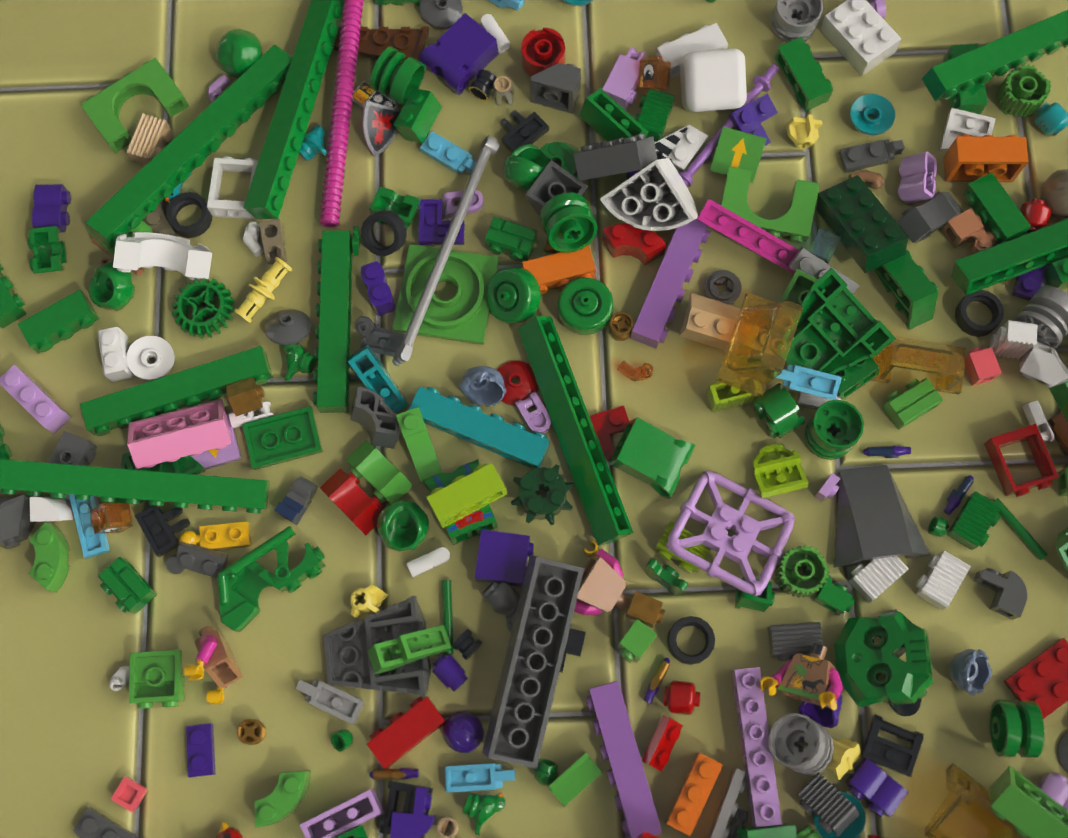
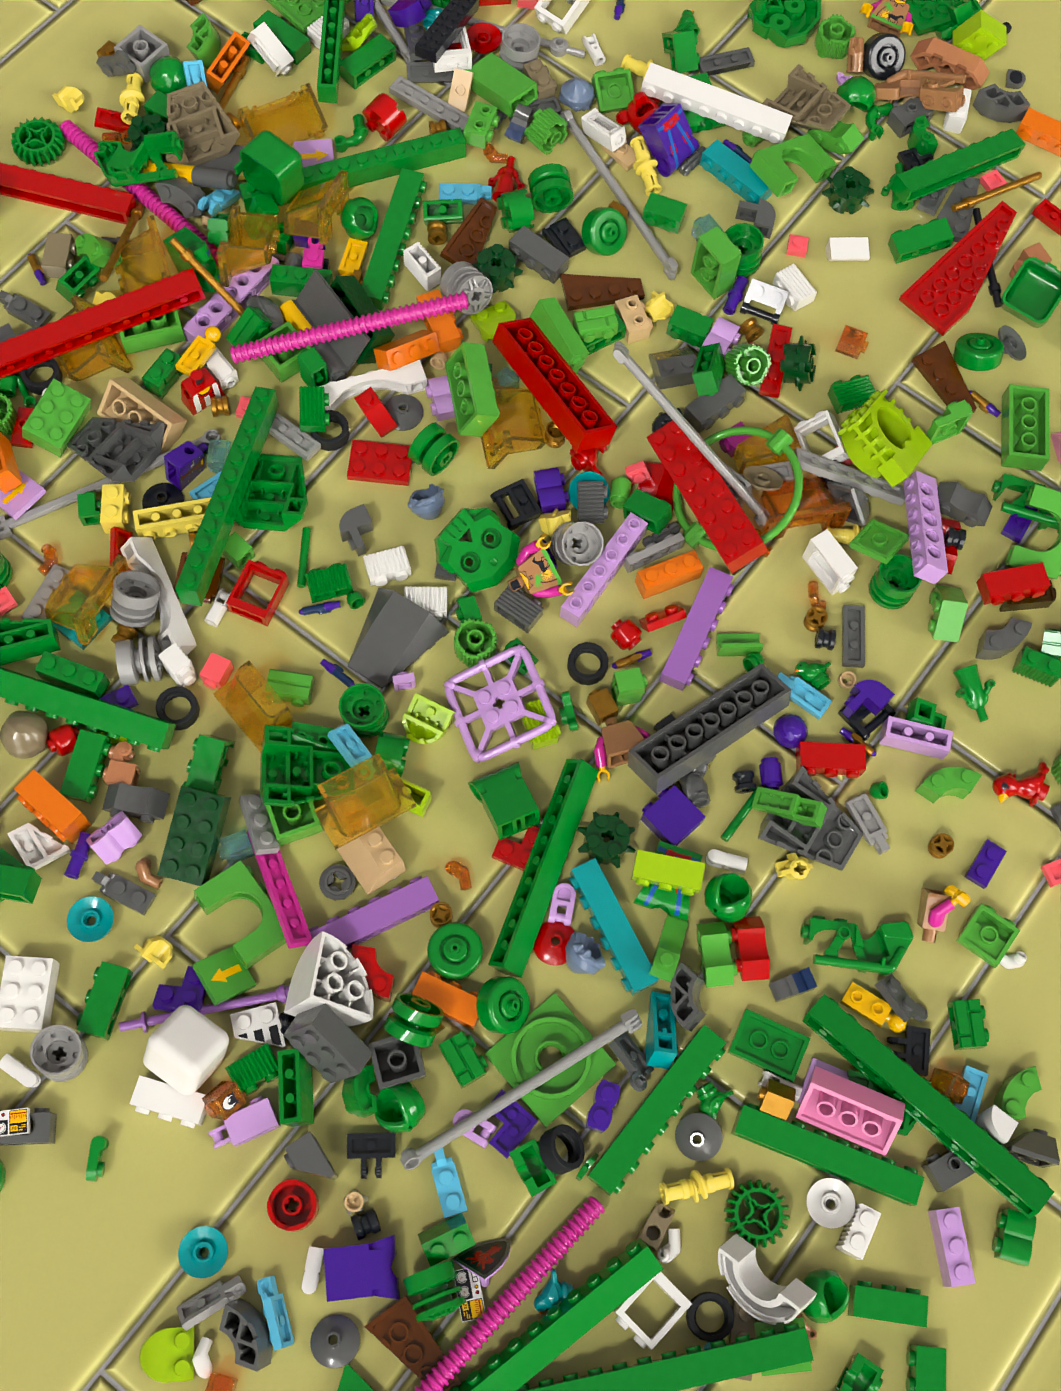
camera: 150 degrees left, 5 degrees down
none -> dark purple pin [64,832,91,880]

